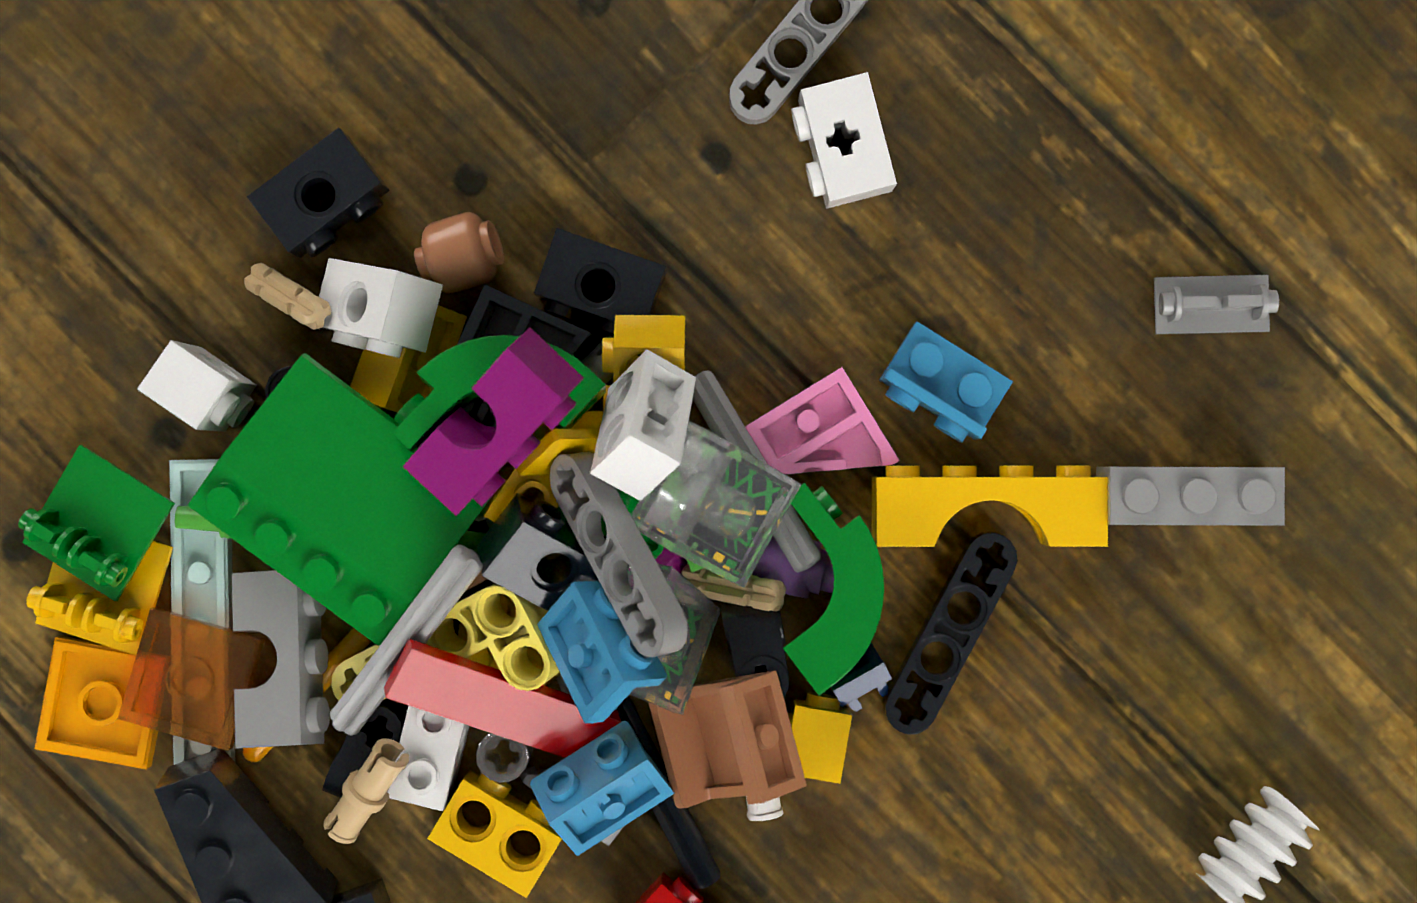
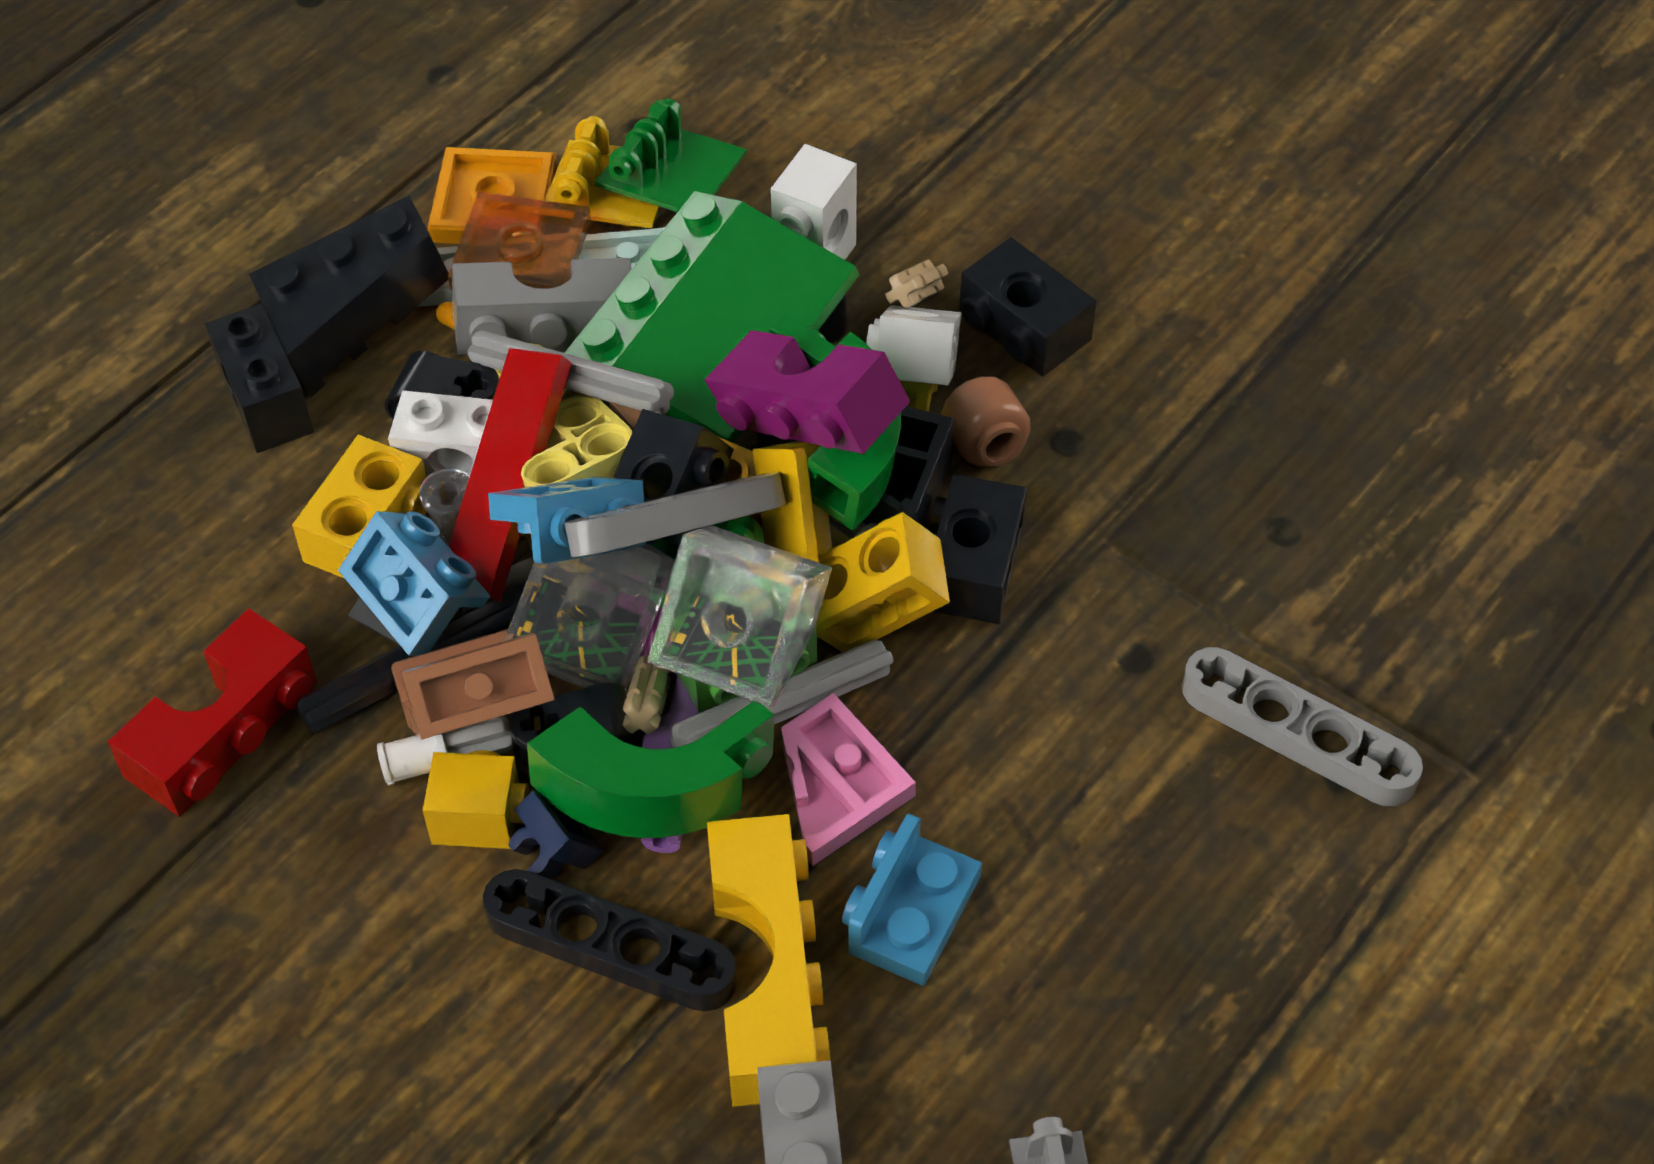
camera: 85 degrees right, 35 degrees down
tan pin [324,739,409,844] -> none
white brick [590,349,696,501] -> none
white brick [791,72,897,209] -> none

